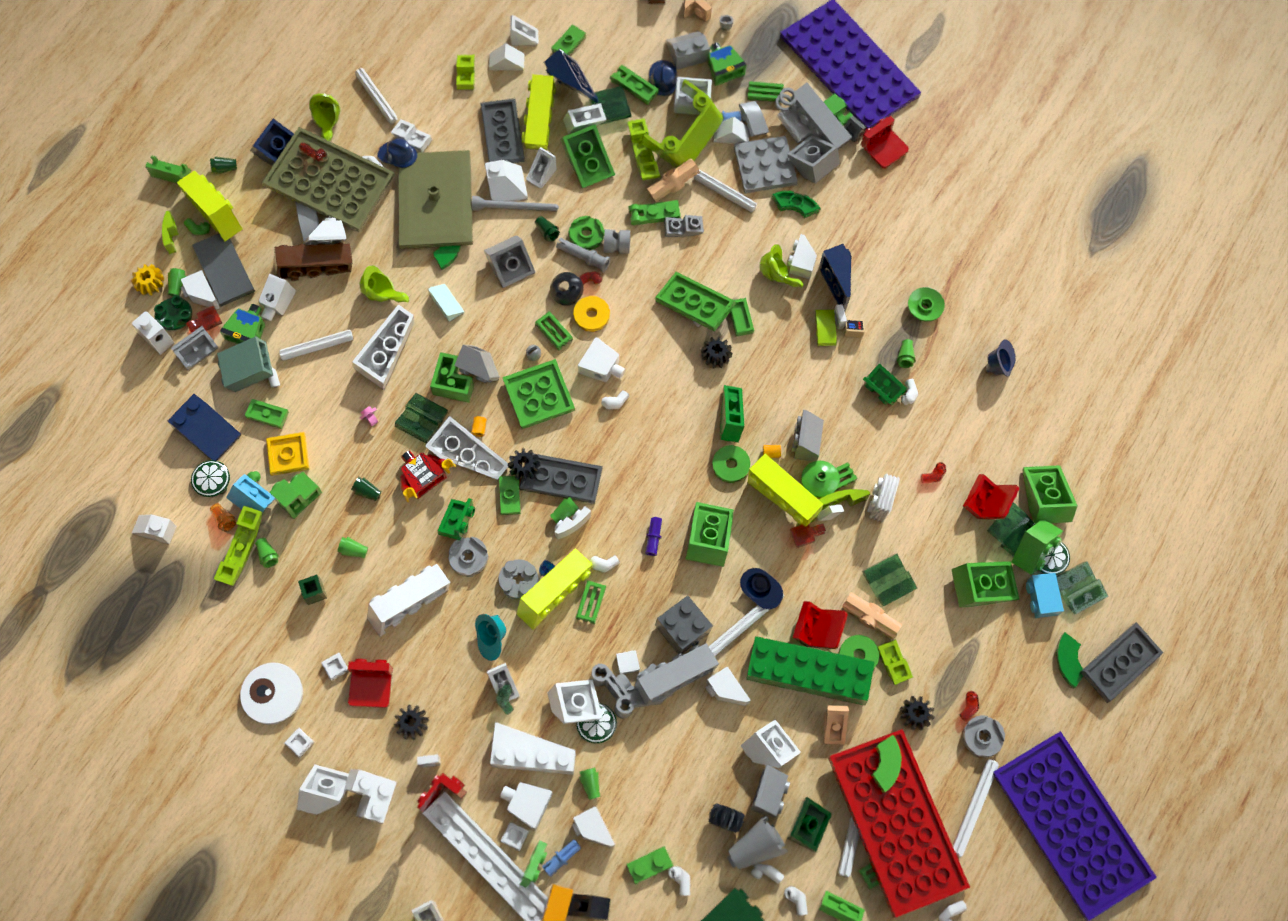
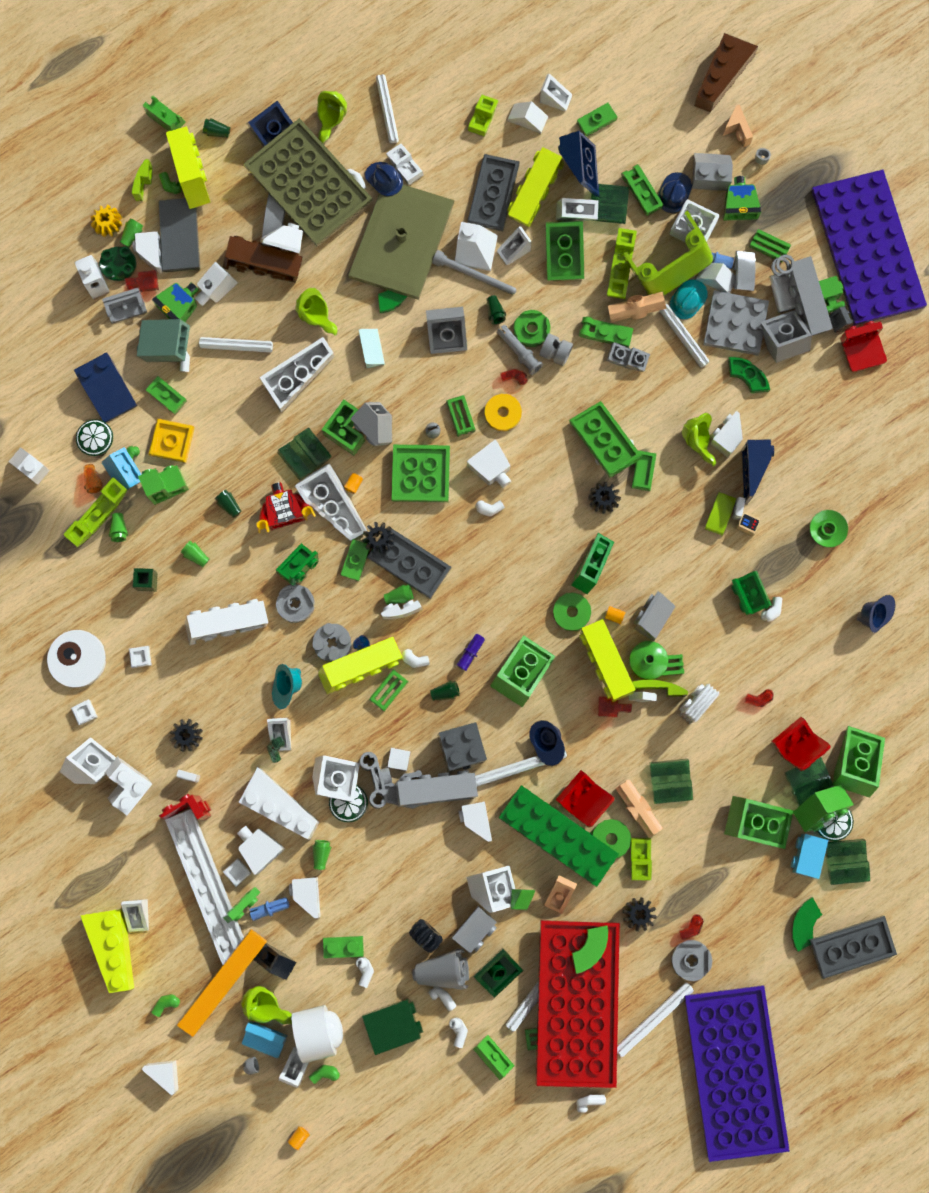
camera: 30 degrees right, 10 degrees up
clear red arm [299,142,326,161] -> none
red bracket [348,658,393,708] -> none
bright pink plate [360,406,378,426] -> none
black piece [550,272,584,306] -> none
bright green cone [897,339,916,368] -> none
none -> dark green cone [430,680,460,701]
none -> bright green slope [511,889,535,910]
none -> teal piece [670,279,708,319]

